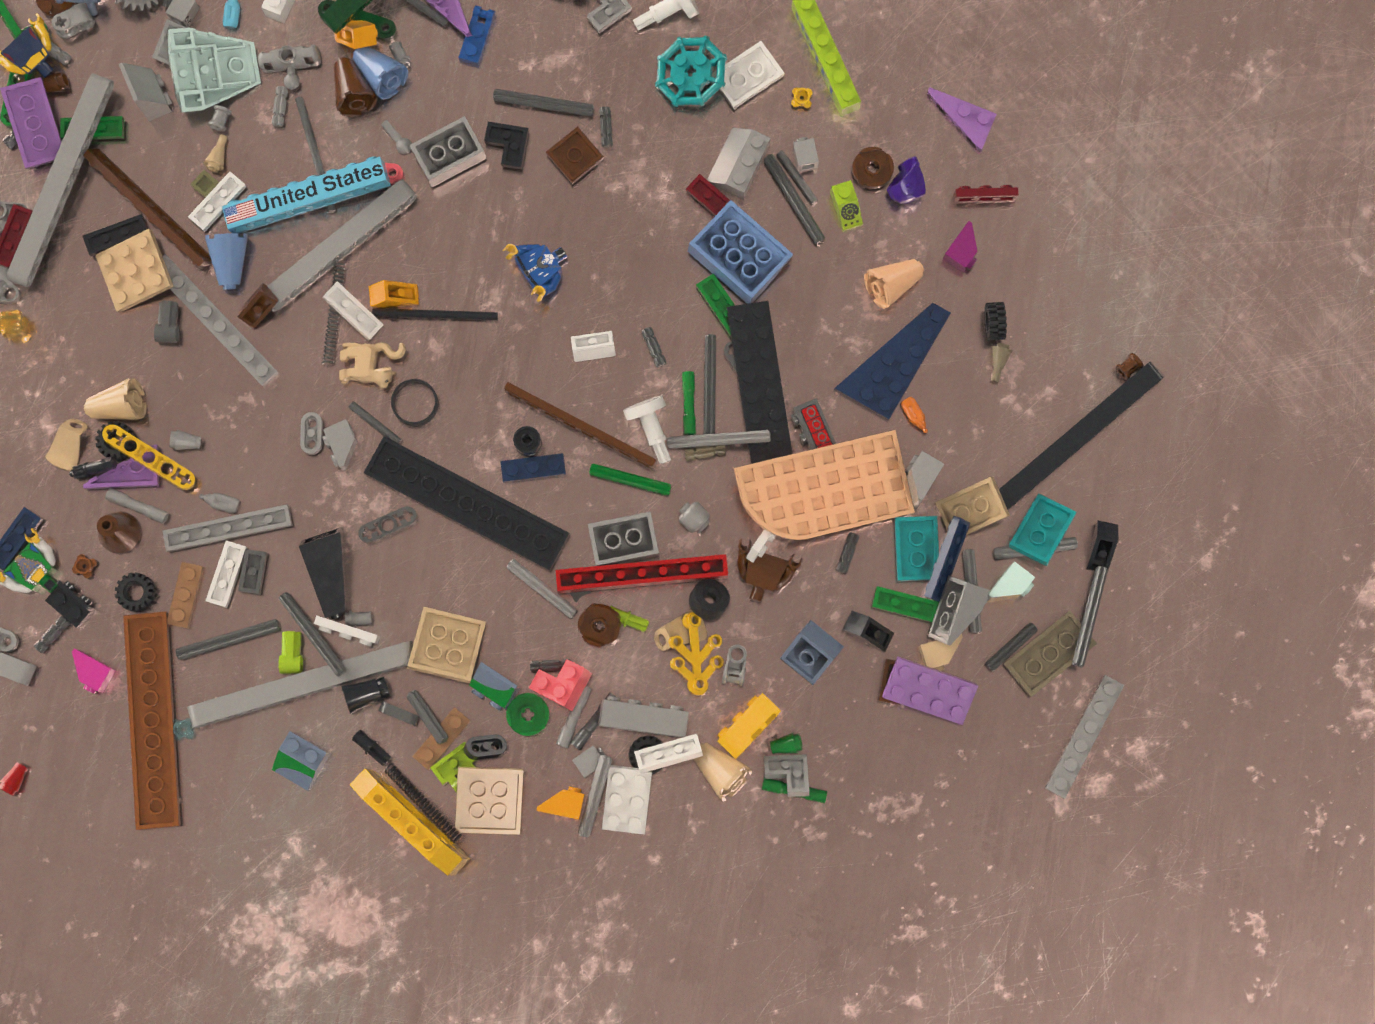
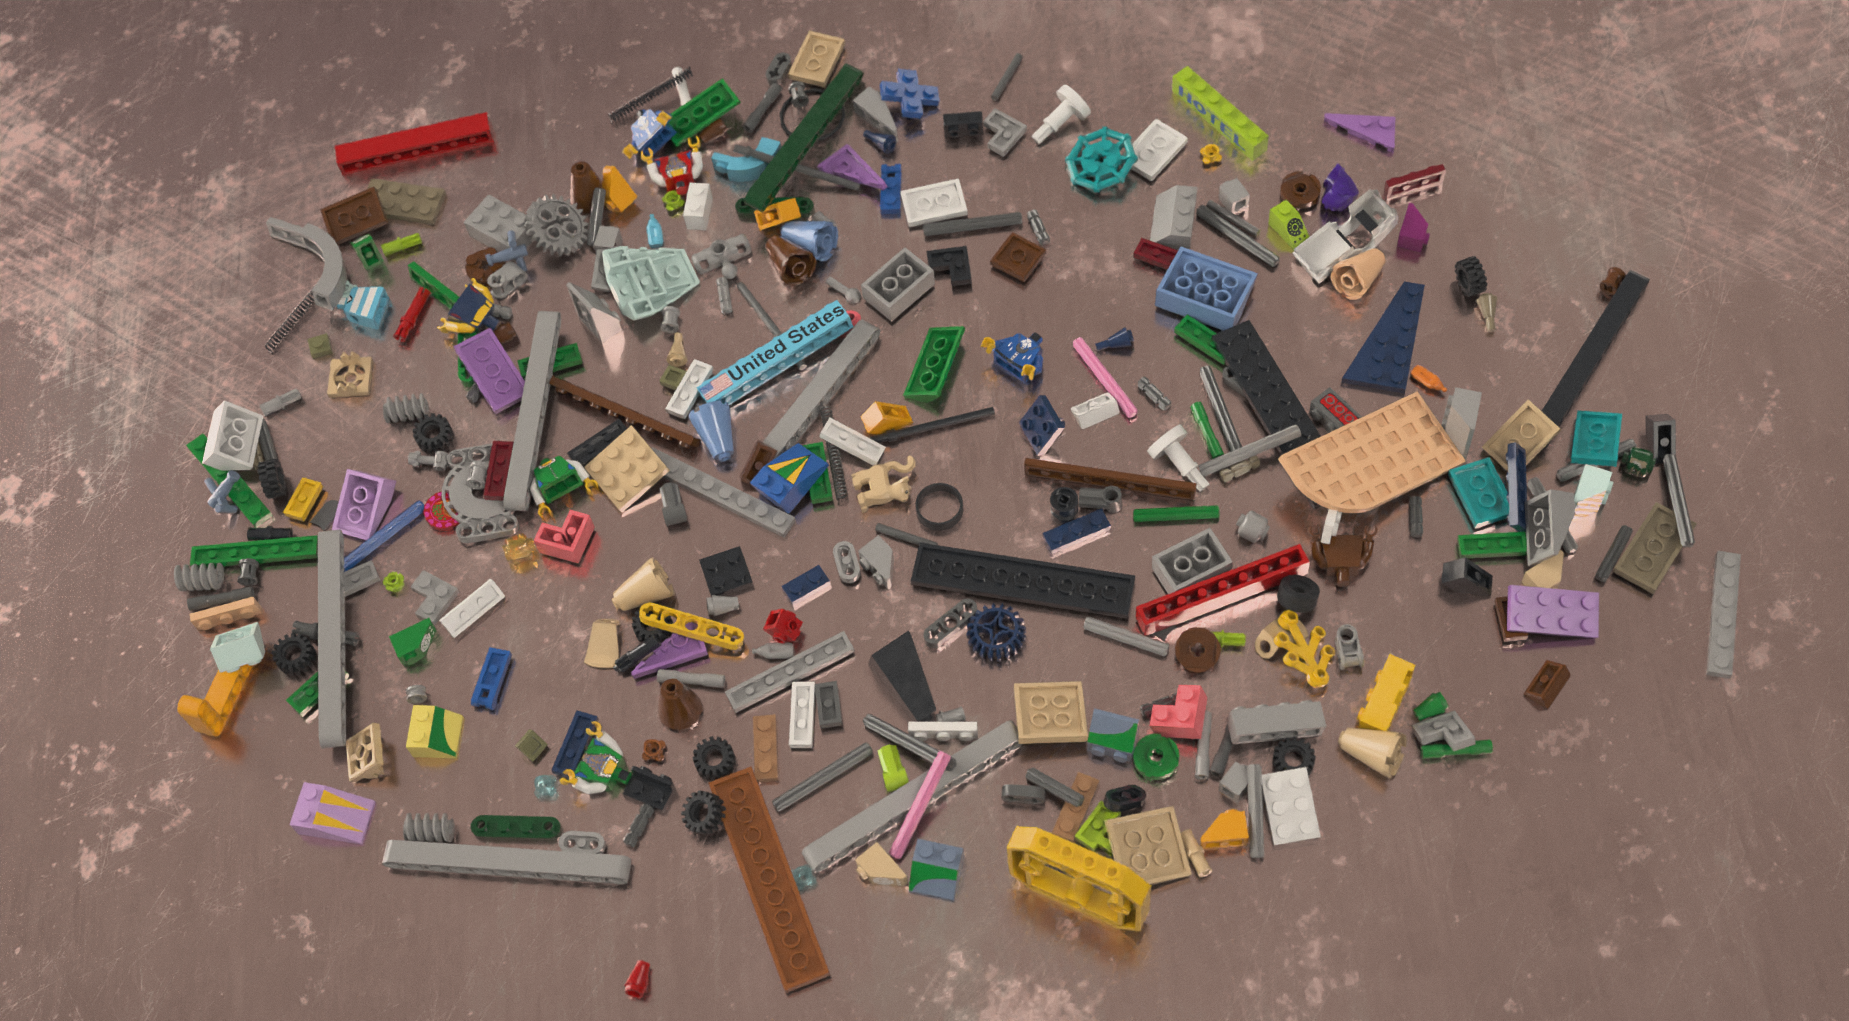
camera: 10 degrees left, 20 degrees down
dark pink slope [72,648,116,694] -> none
black plant [341,677,390,714] -> none
black axle [352,730,391,766] -> none
white plate [634,734,703,774] -> none
sand blue slope [780,620,844,685] -> none
none -> green torso [530,456,599,521]
none -> coral brick [534,510,595,564]
none -> black tyre [681,791,726,835]
none -> black plate [699,546,754,596]
none -> blue slope [750,443,829,514]
none -> red brick [763,608,803,644]
none -> dark blue plate [782,565,831,606]
none -> green plate [802,442,833,504]
none -> tan slope [855,842,908,886]
none -> bright pink axle [889,751,951,859]
none -> white plate [900,179,968,227]
none -> green slope [903,326,965,403]
none -> dark blue gear [966,603,1026,662]
none -> dark blue plate [1019,395,1065,455]
none -> bright pink axle [1073,337,1138,418]
none -> dark grey piece [1079,486,1123,513]
none -> dark blue cone [1095,327,1134,351]
none -> tan pin [1181,829,1212,877]
none -> white piece [1293,189,1399,284]
none -> reddish brown slope [1523,660,1571,709]
none -> dark green head [1621,446,1656,478]

